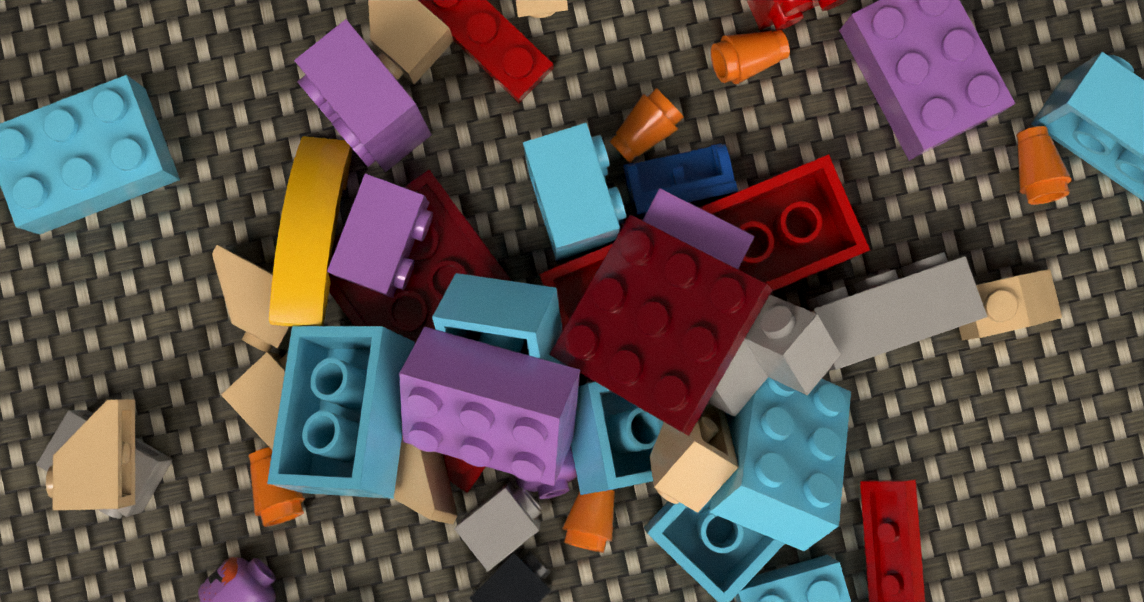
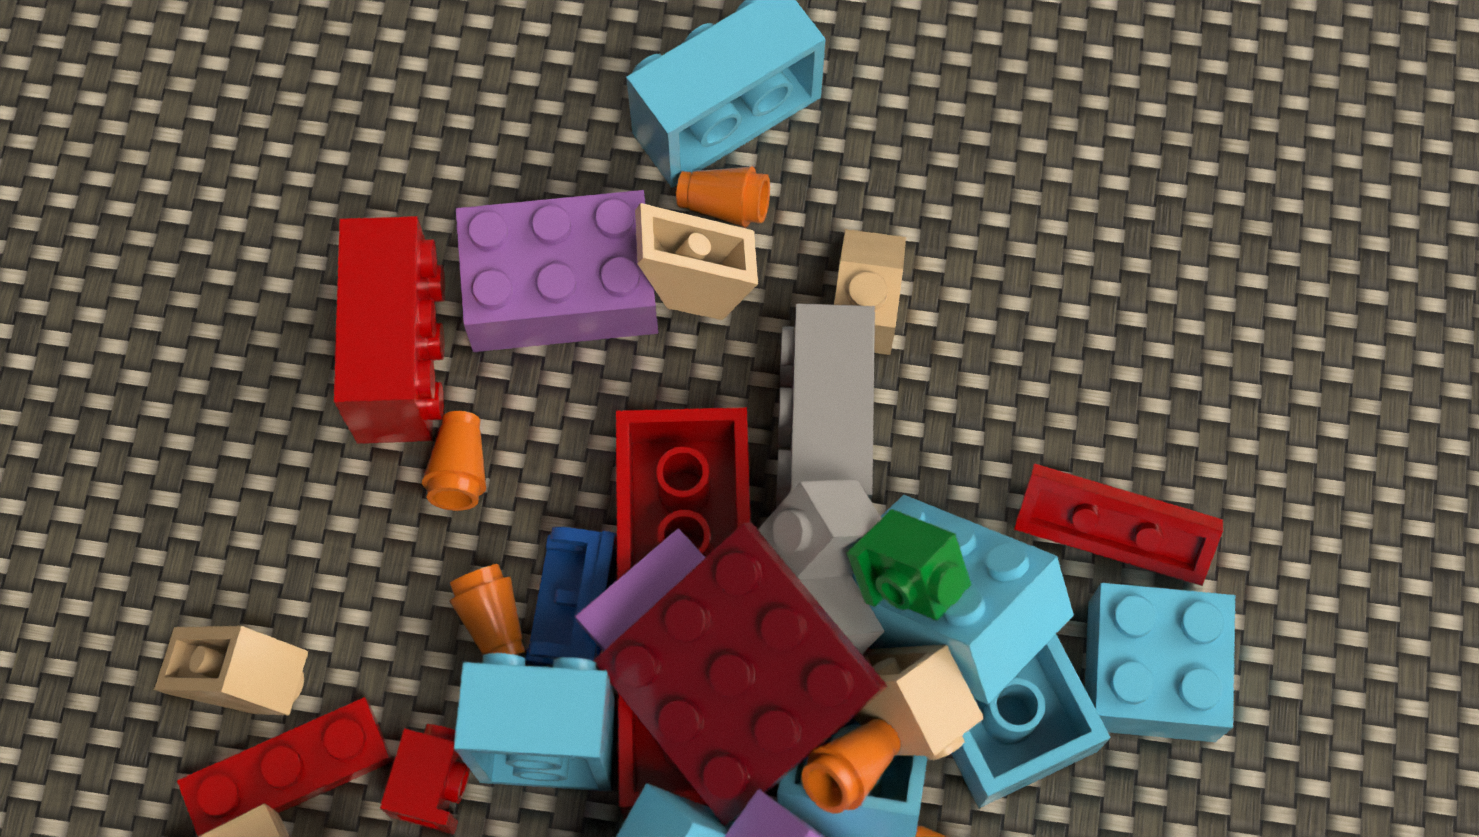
camera: 65 degrees left, 15 degrees down
none -> red brick [380,724,470,834]
none -> tan slope [635,203,758,320]
none -> orange cone [802,719,901,813]
none -> green brick [847,509,972,621]

